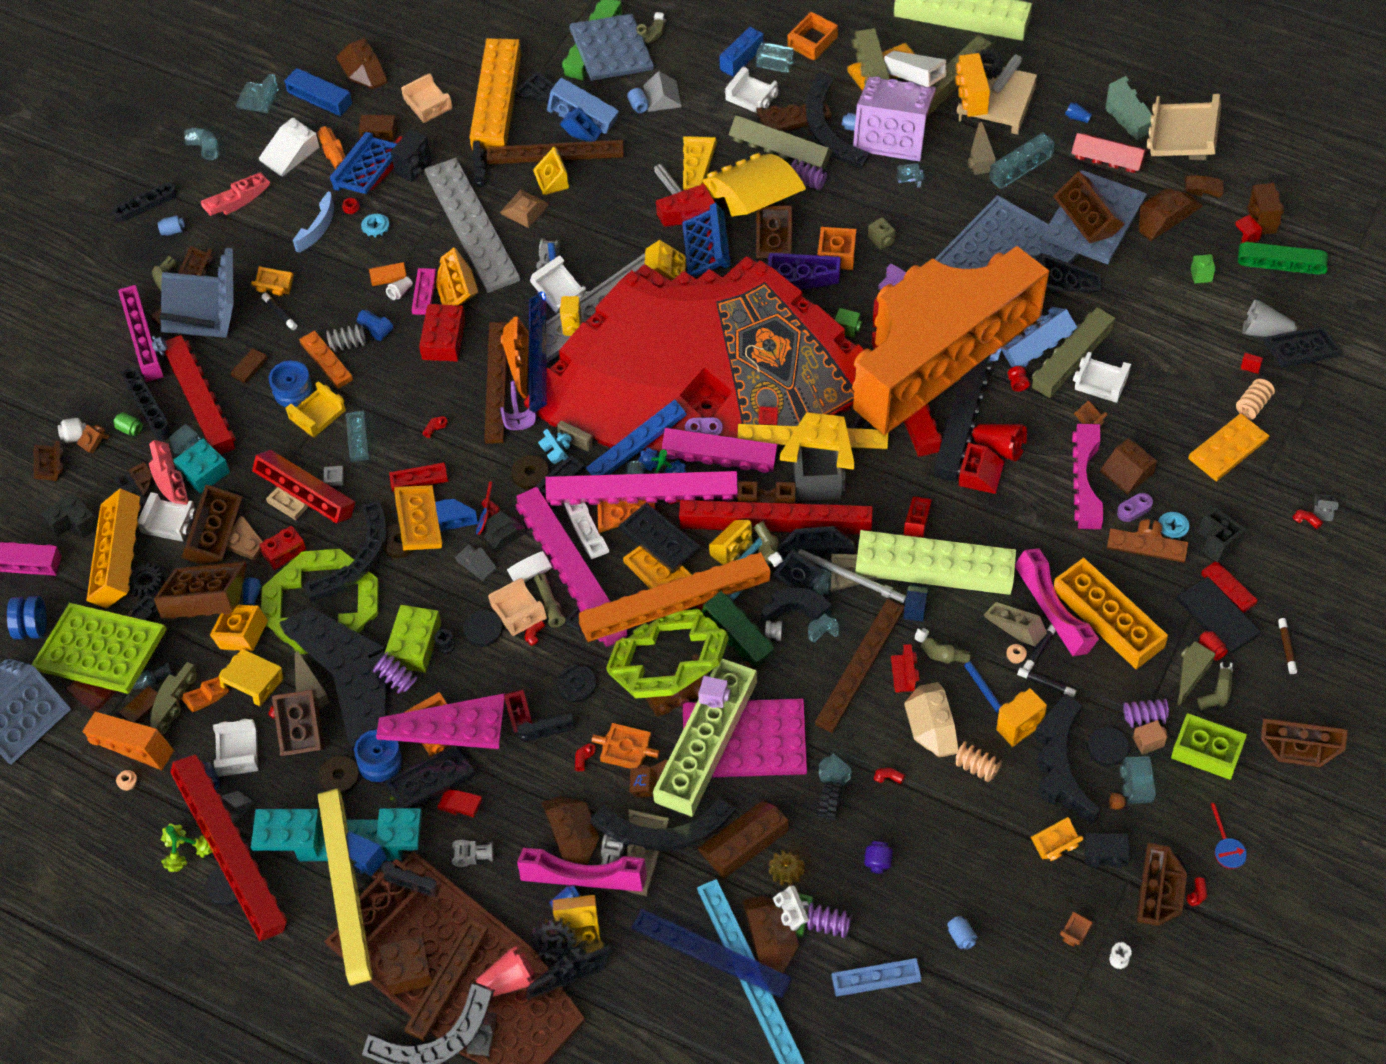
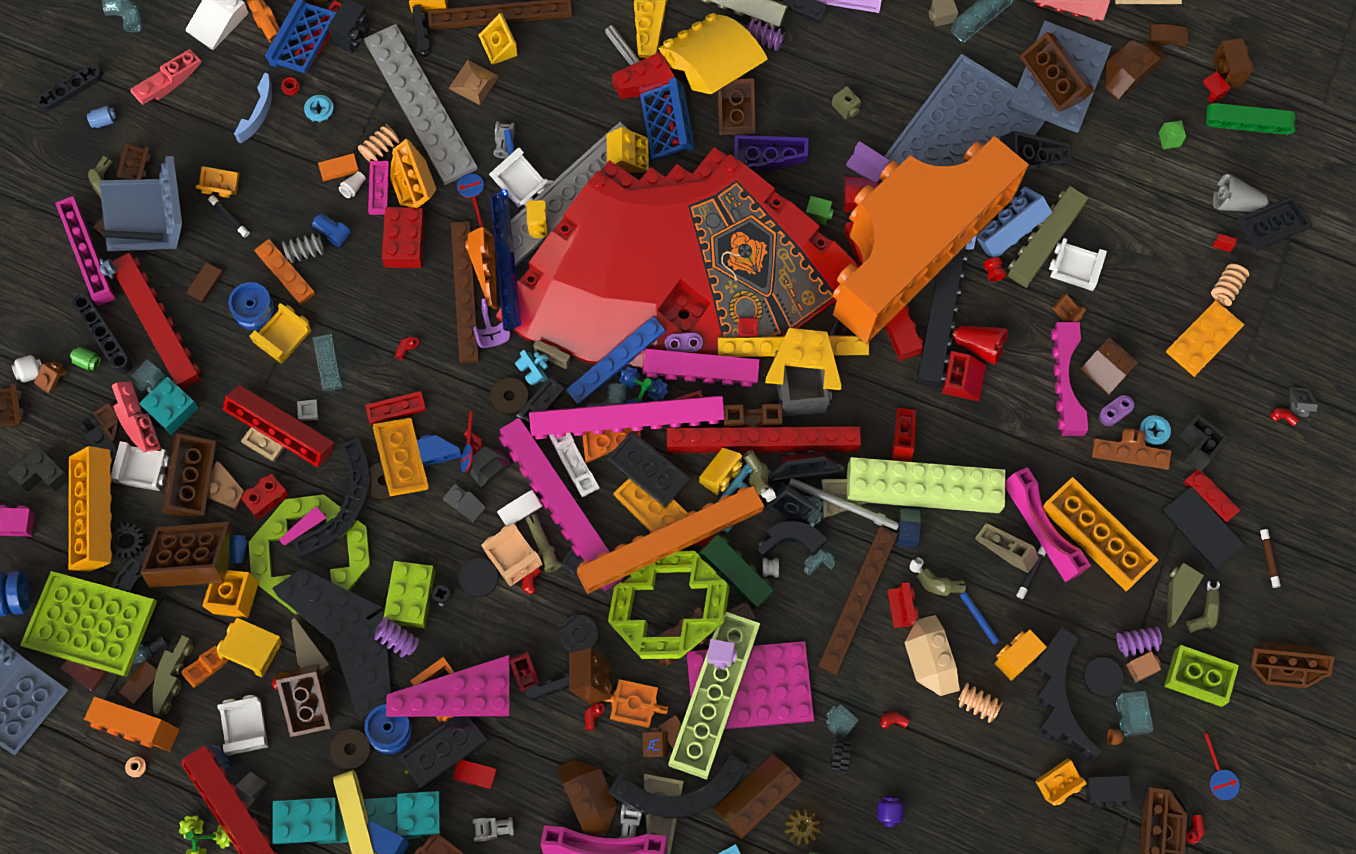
camera: 10 degrees left, 15 degrees up
orange brick [818,227,856,270] -> none
clear light blue bracket [897,163,924,187] -> none
light nougat plate [1006,644,1027,664] -> none
black bar [1017,667,1077,698] -> none
red brick [1198,631,1228,661] -> none
none -> dark pink piece [279,506,326,546]
none -> light nougat piece [358,124,400,162]
none -> blue piece [457,173,484,227]
none -> reddish brown brick [569,648,612,704]

